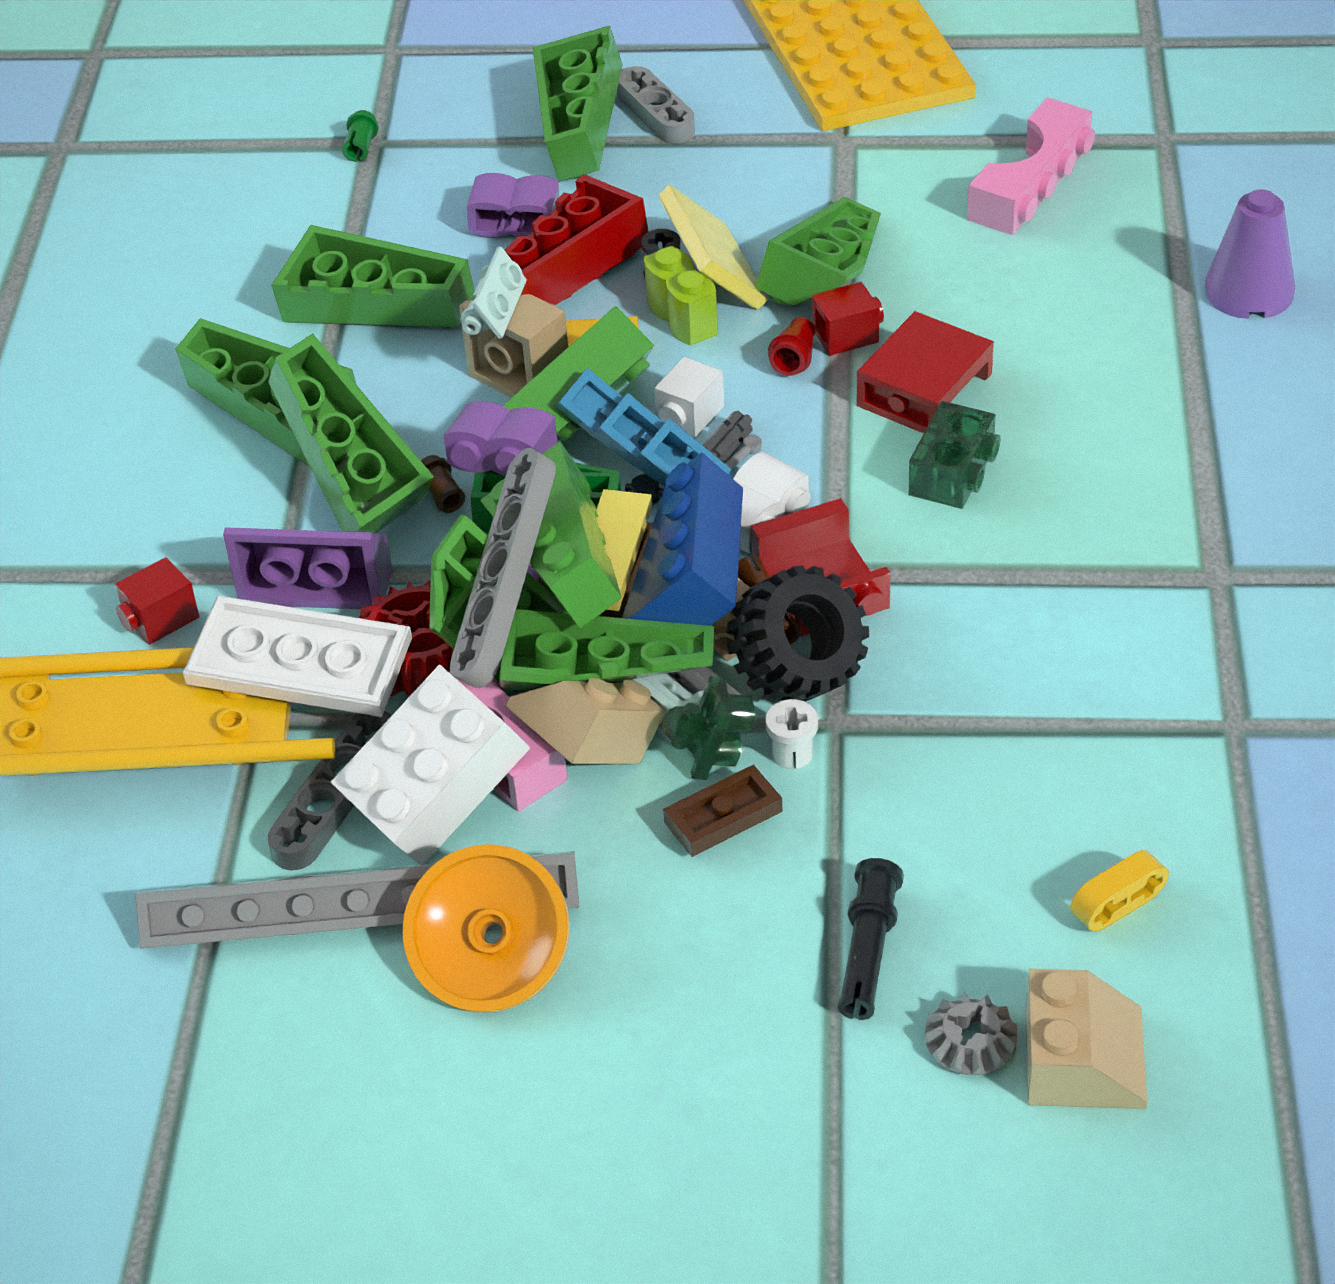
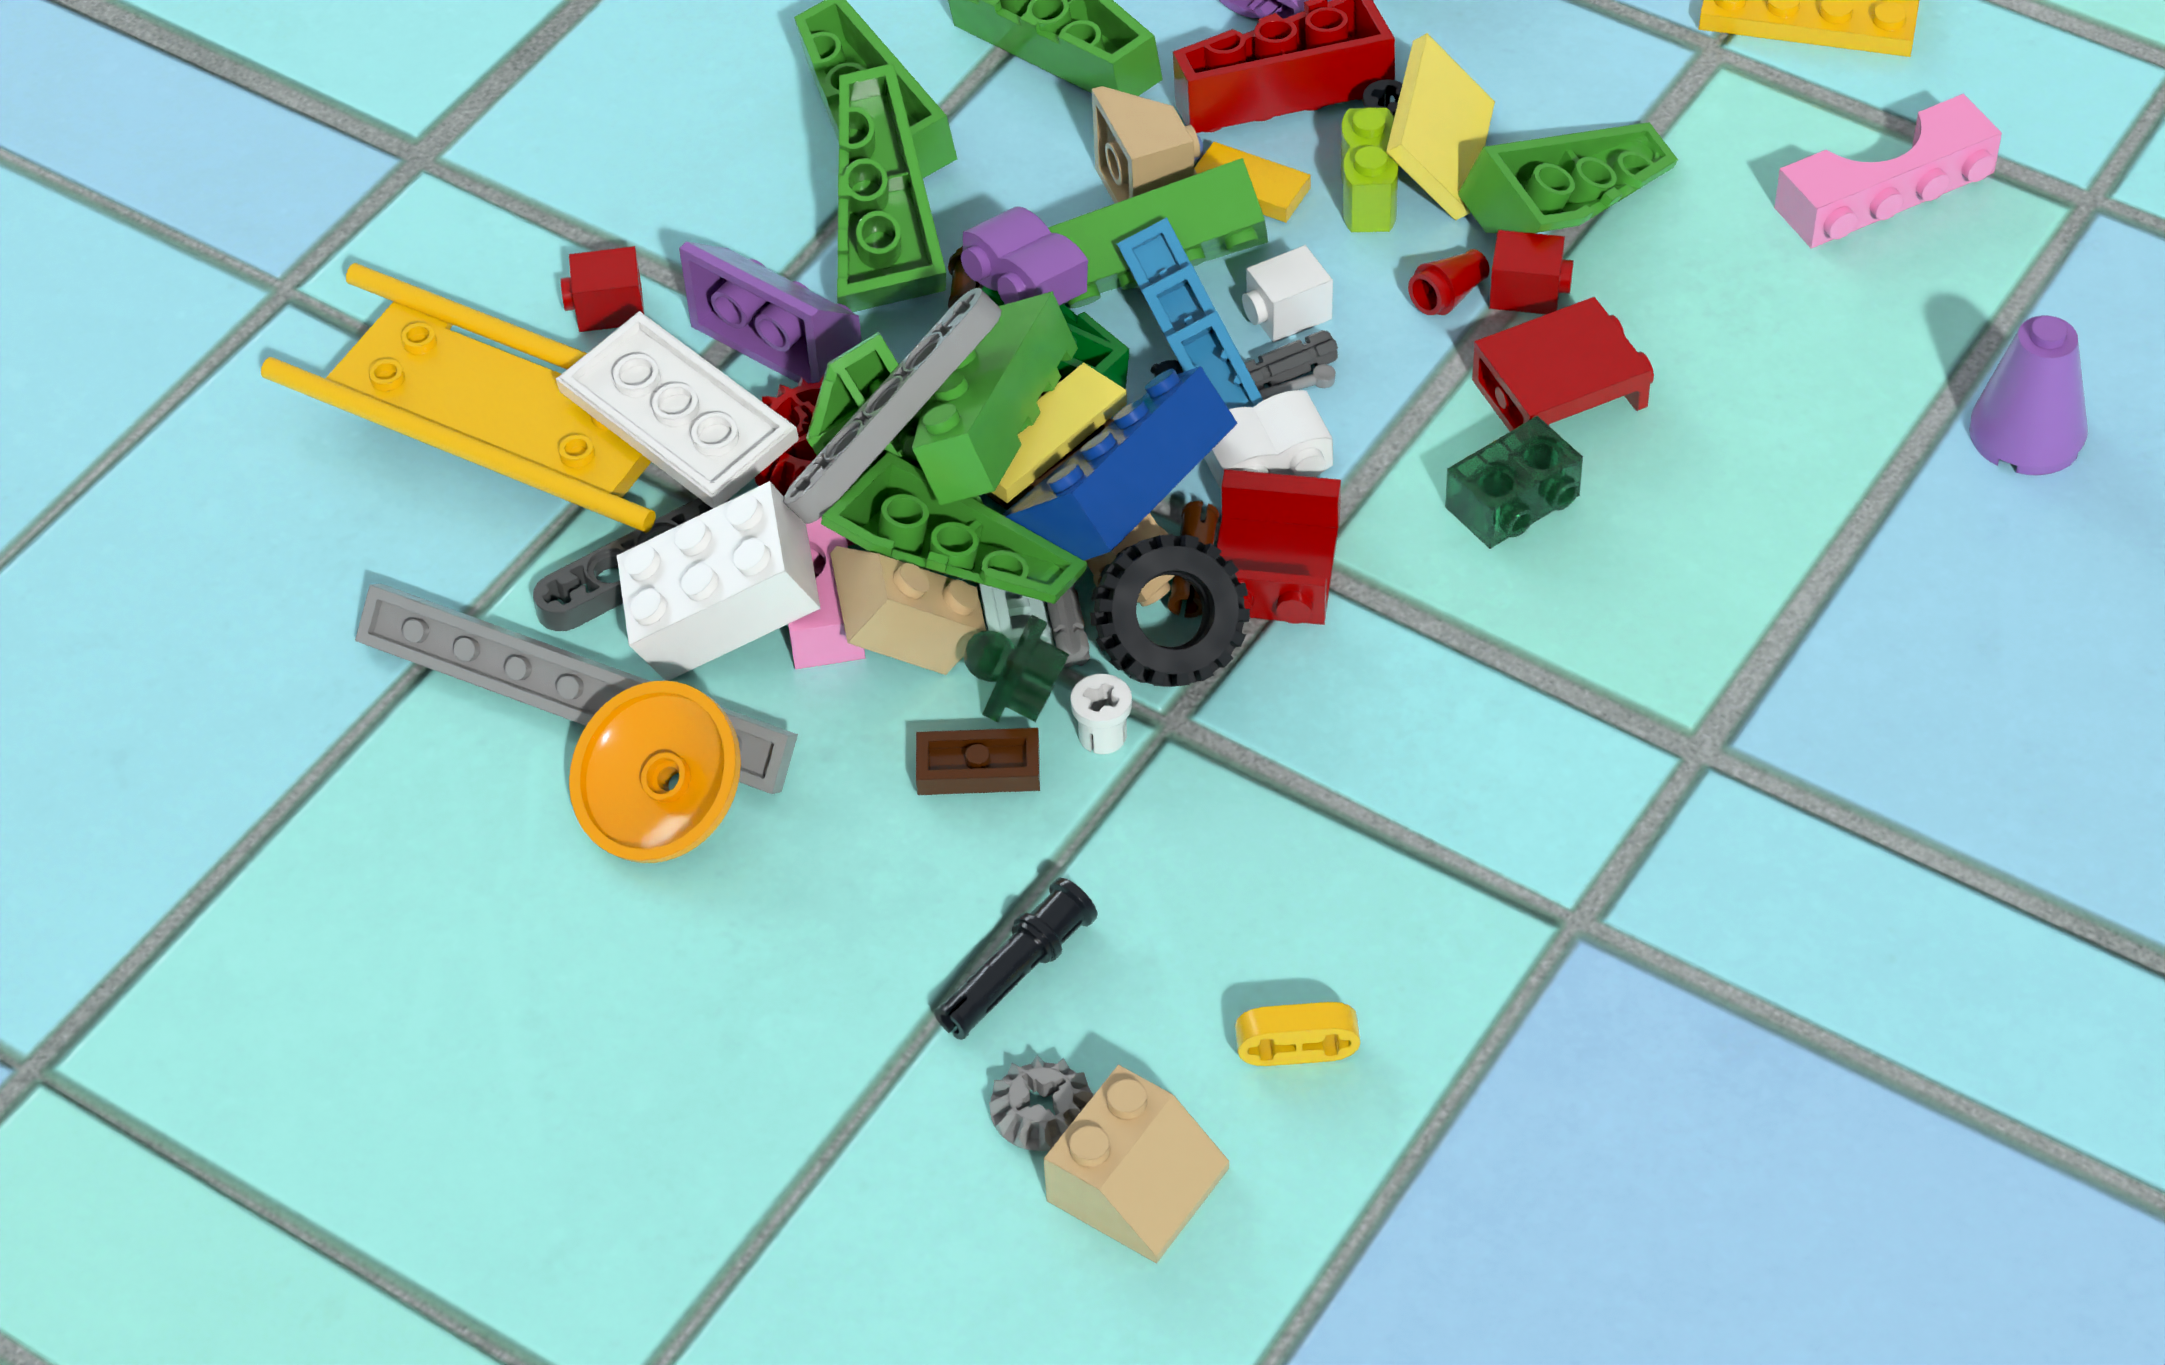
camera: 30 degrees right, 5 degrees up
light aqua hinge [460,246,527,339] -> none

